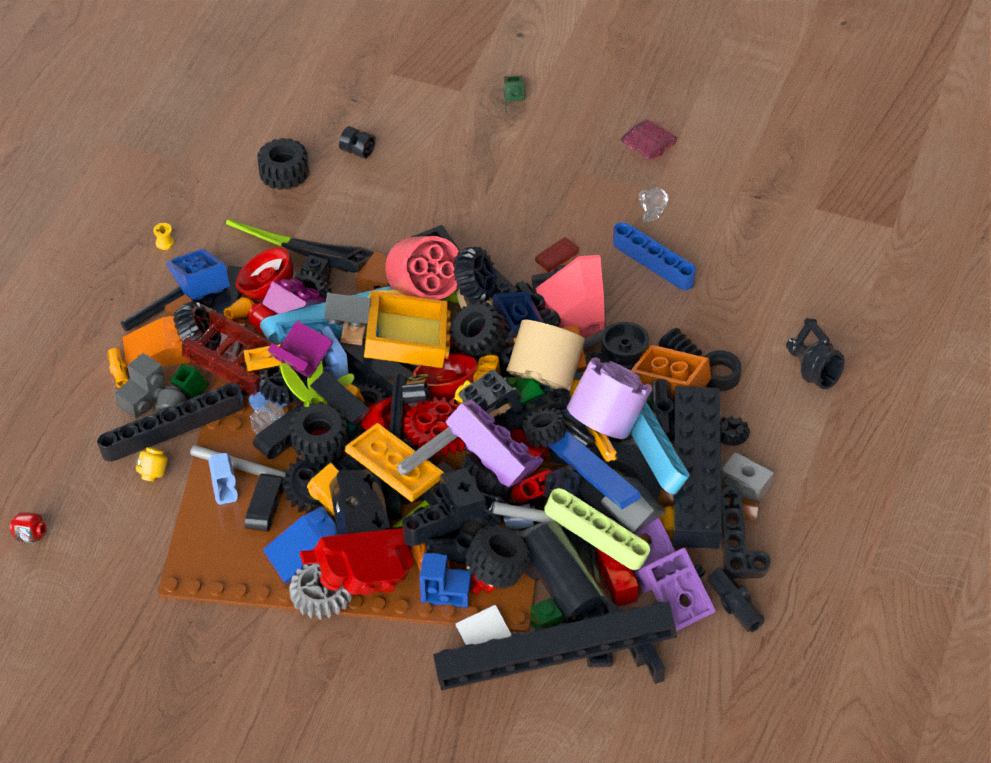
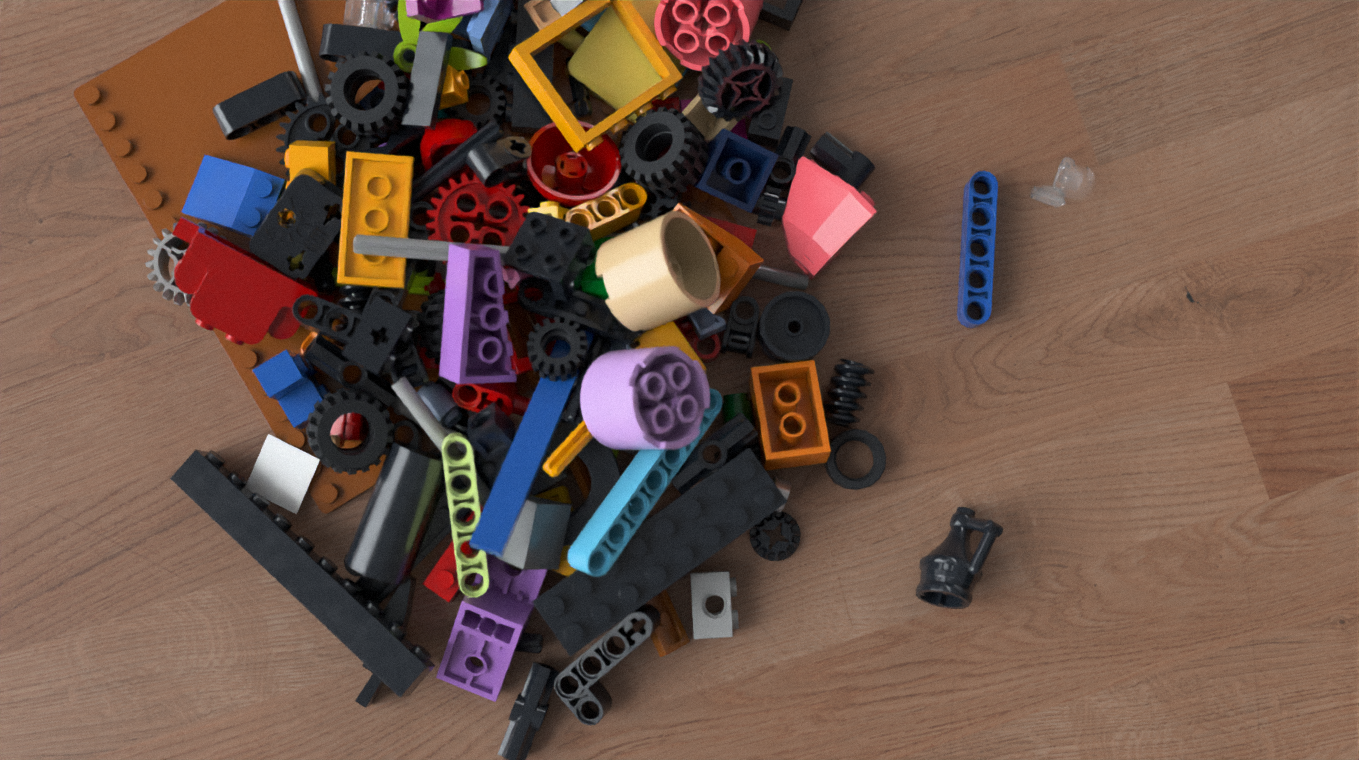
camera: 50 degrees right, 35 degrees up
light blue brick [209,453,238,505] -> none
dark green brick [530,598,563,630] -> none
clear red tile [535,237,579,272] -> none
clear pink slope [620,119,678,159] -> none

